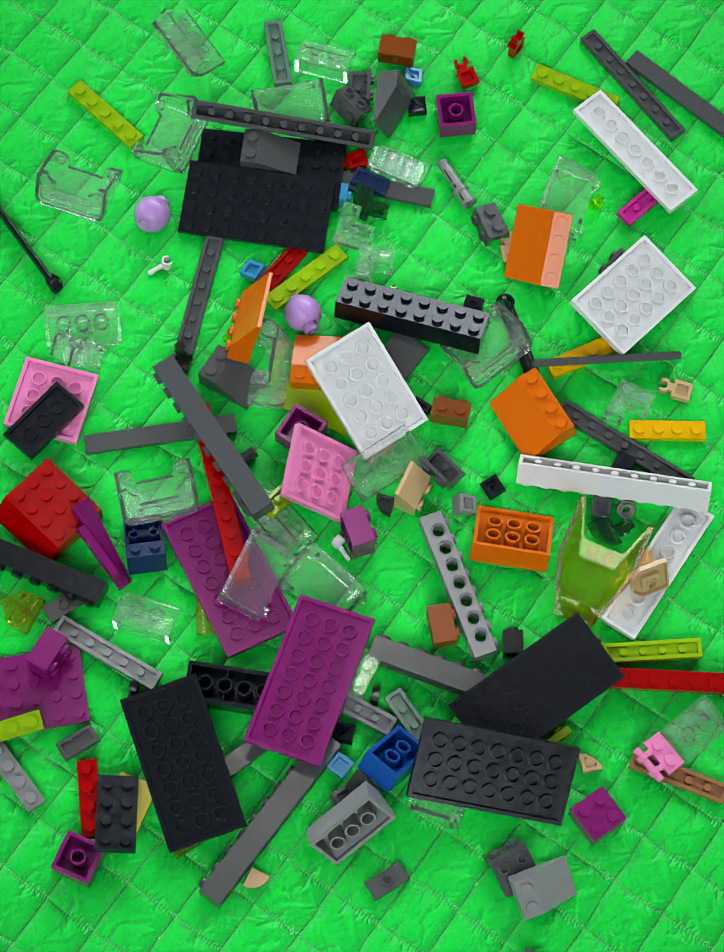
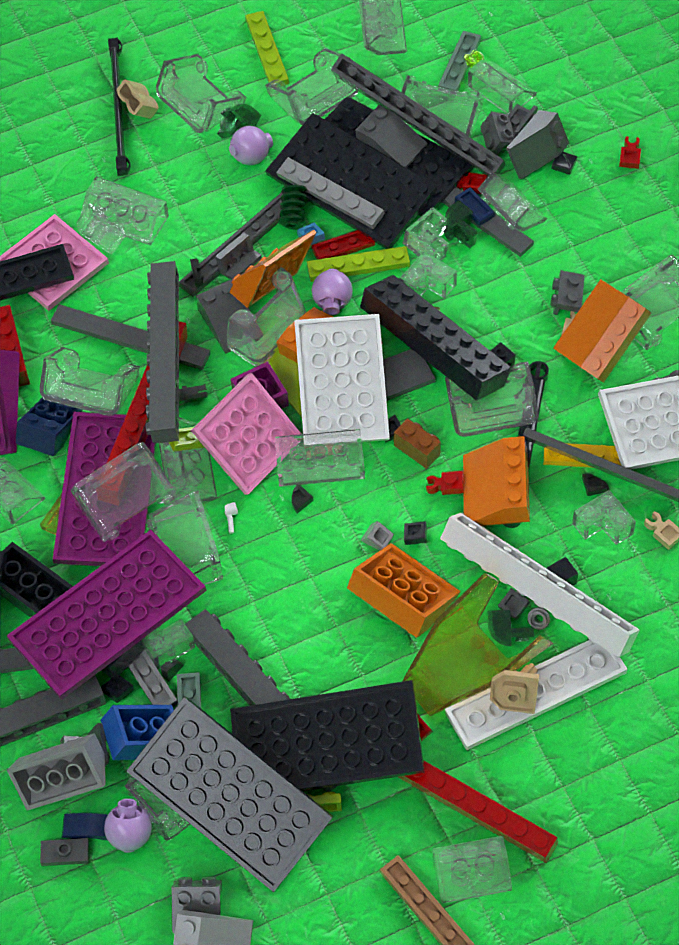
camera: 35 degrees right, 10 degrees down
white hand [148,255,173,275] -> none
dark azure plate [326,751,354,780] -> none
dark azure plate [339,183,352,208] -> none
magenta brick [340,505,378,559] -> none
dark orange brick [378,34,417,67] -> none
tan slope [394,461,432,516] -> none
dark azure tile [404,66,423,87] -> none
light grey brick [418,510,499,663] -> none
dark grey bracket [419,448,466,491] -> none
dark orange brick [426,602,460,649] -> none
magenta brick [435,92,477,138] -> none
light grey pin [437,159,477,209] -> none
black brick [502,627,524,658] -> none
dark grey tile [561,399,695,480] -> none
magenta brick [568,786,627,846] -> none
tan tile [578,754,603,775] -> none
lime plate [602,638,703,664] -> none
yellow plate [629,420,706,442] -> none
bright pink plate [633,732,685,783] -> none
none -> dark blue slope [62,813,107,840]
none -> lavender brick [104,799,152,853]
none -> tan brick [117,79,159,119]
none -> dark grey bracket [215,232,262,279]
none -> clear green brick [217,104,262,139]
none -> light grey plate [277,157,385,229]
none -> dark green piece [279,185,307,230]
none -> red plate [426,471,464,495]
none -> clear neon green plate [464,50,484,71]
none -> pearl dark grey tile [582,474,609,496]

